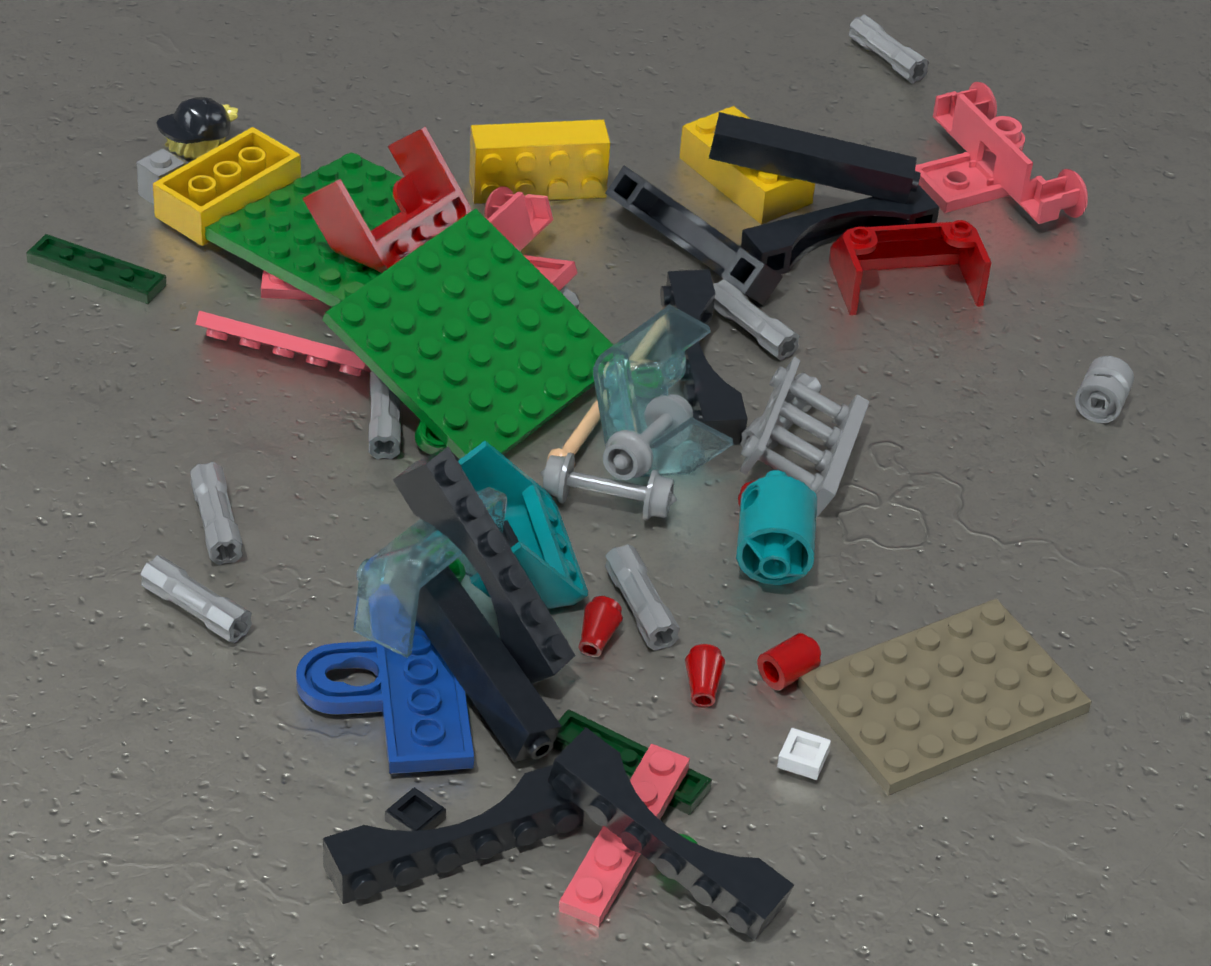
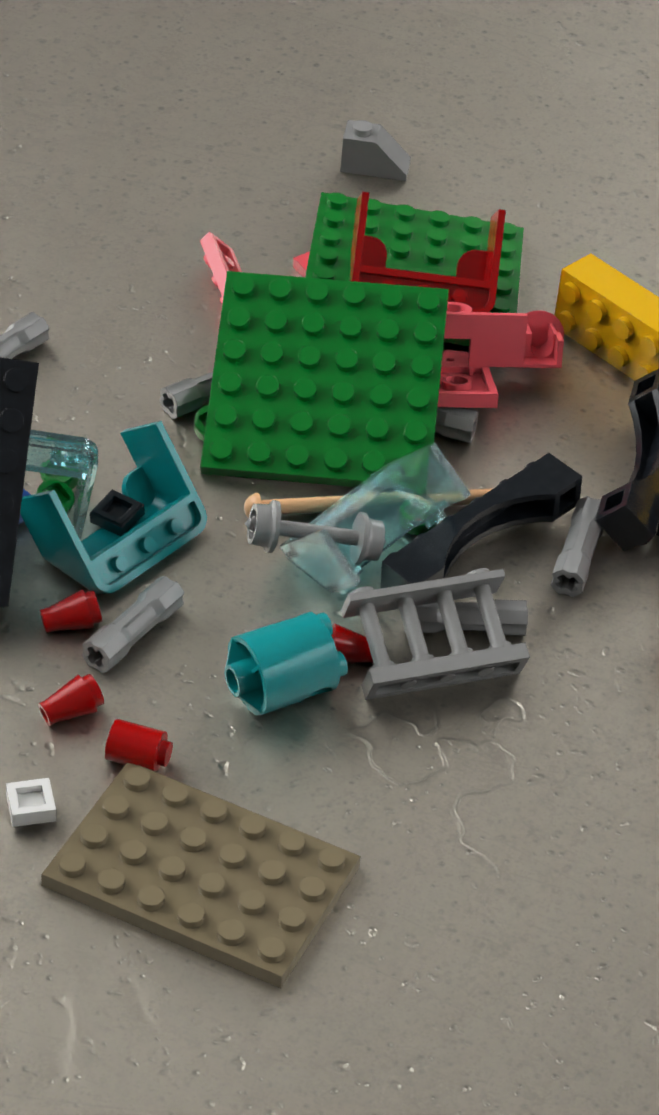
camera: 55 degrees right, 0 degrees up
dark green tile [26,234,167,304] -> none
yellow brick [153,127,301,246] -> none
black hair [156,97,238,159] -> none
light grey piece [540,453,677,520] -> none

